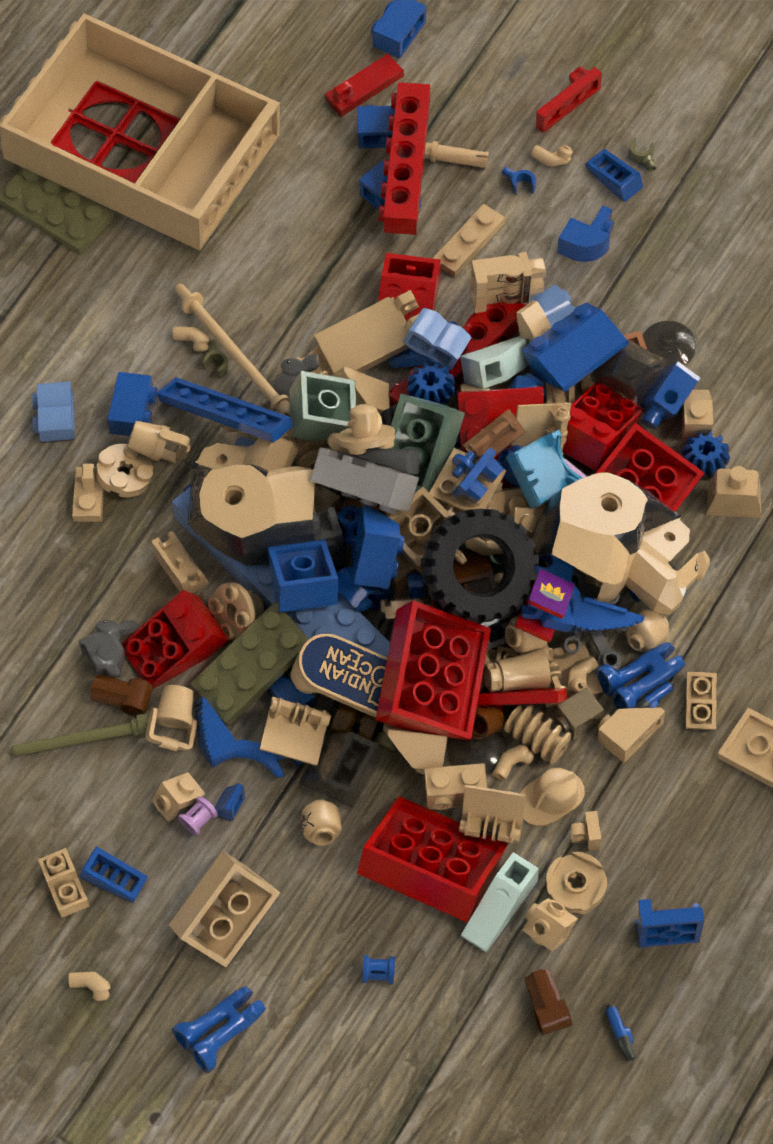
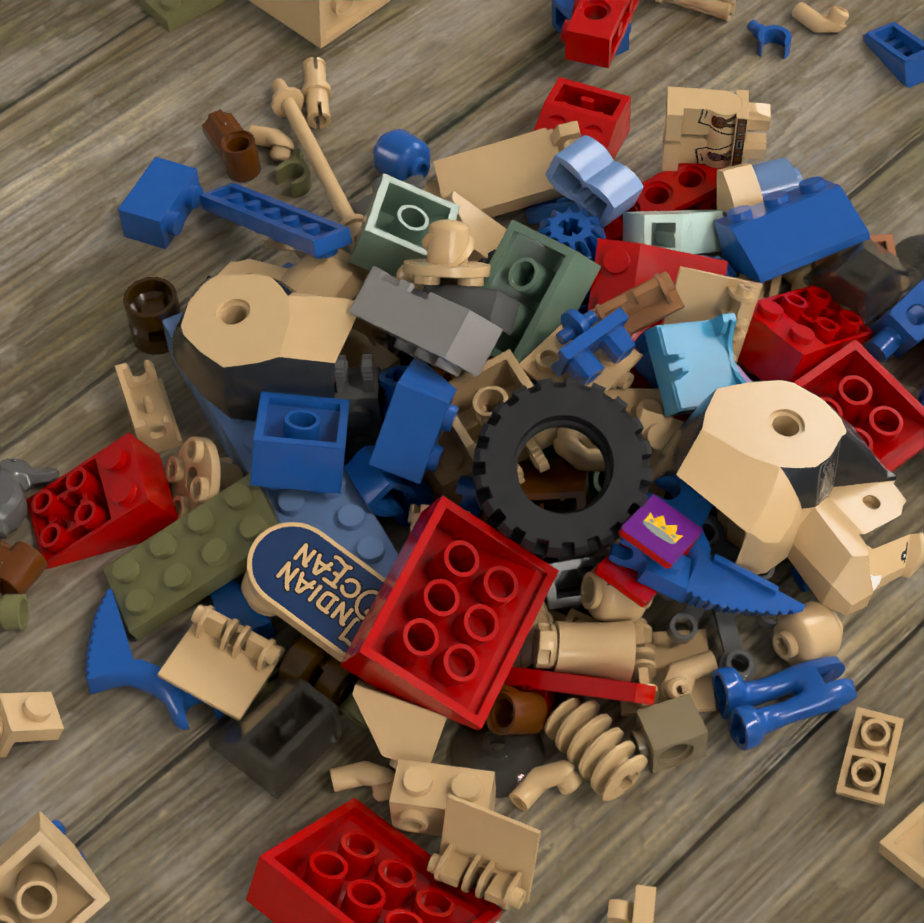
camera: 15 degrees right, 10 degrees down
medium blue brick [32,381,75,442] -> none
tan hinge [72,464,104,522] -> none
tan plate [95,443,153,498] -> none
tan piece [127,421,190,464] -> none
tan piece [146,685,197,751] -> none
lavender bush [178,796,218,836] -> none
blue slope [214,783,245,821] -> none
tan head [301,800,342,846] -> none
tan plate [433,204,505,278] -> none
tan piece [520,768,585,826] -> none
blue brick [558,205,614,262] -> none
tan slope [597,708,665,763] -> none
blue piece [636,681,674,708] -> none
none -> dark brown wheel [123,277,180,355]
none -> reddish brown piece [202,109,261,182]
none -> tan pin [301,57,332,129]
none -> tan arm [329,761,395,802]
none -> blue head [373,129,431,181]

